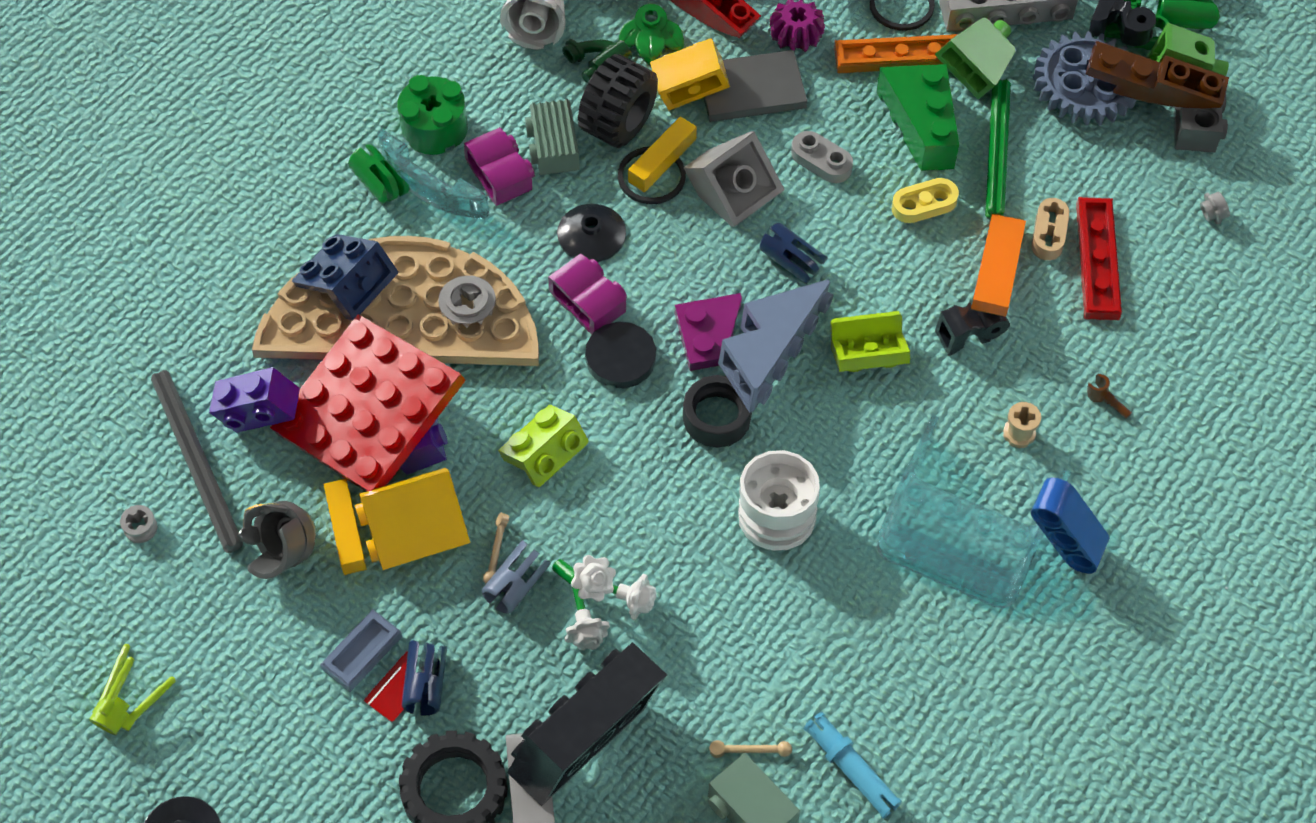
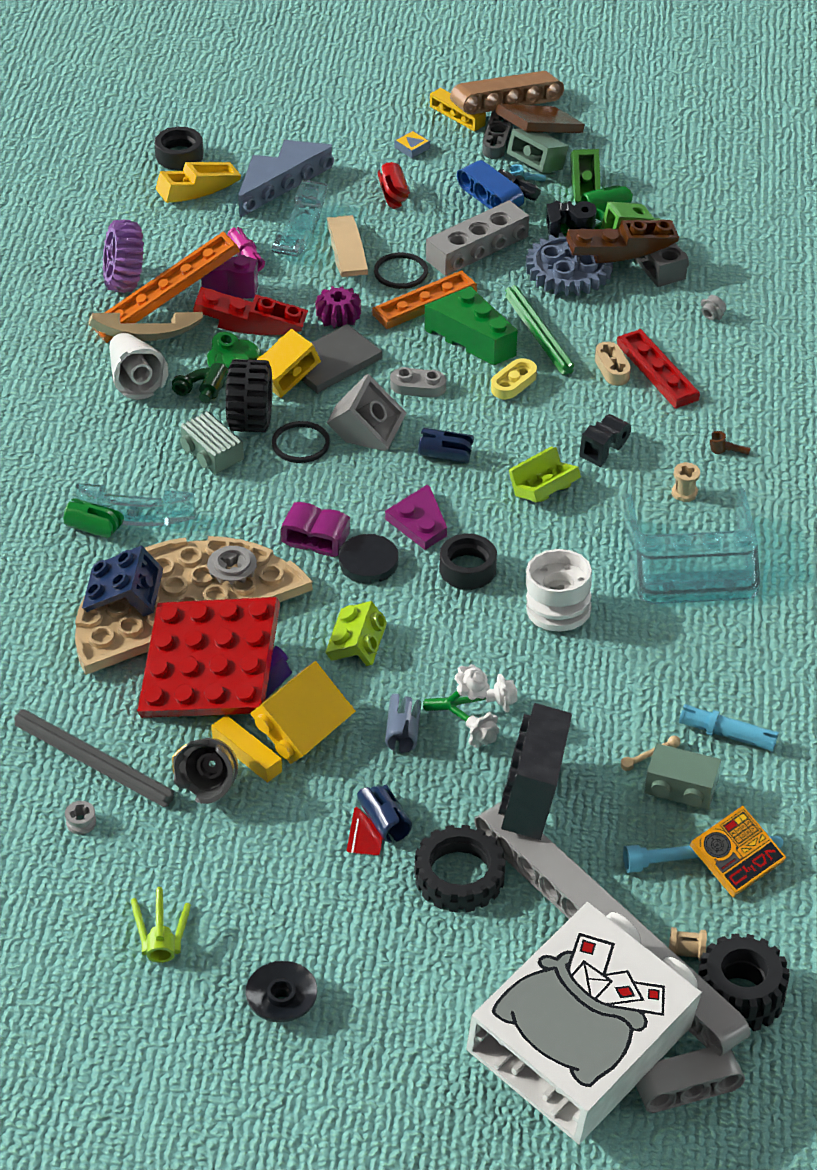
camera: 30 degrees left, 15 degrees down
dark purple brick [209,367,300,433] -> none
sand blue tile [320,609,402,692] -> none
green brick [397,75,468,155] -> none
magenta brick [464,127,535,206] -> none
tan hinge [483,512,509,584] -> none
black dish [557,204,626,262] -> none
yellow piece [628,116,697,193] -> none
sand blue slope [718,279,833,413] -> none
bright green torso [935,17,1016,99] -> none
orange tile [971,214,1026,317] -> none
blue beam [1031,477,1110,574] -> none

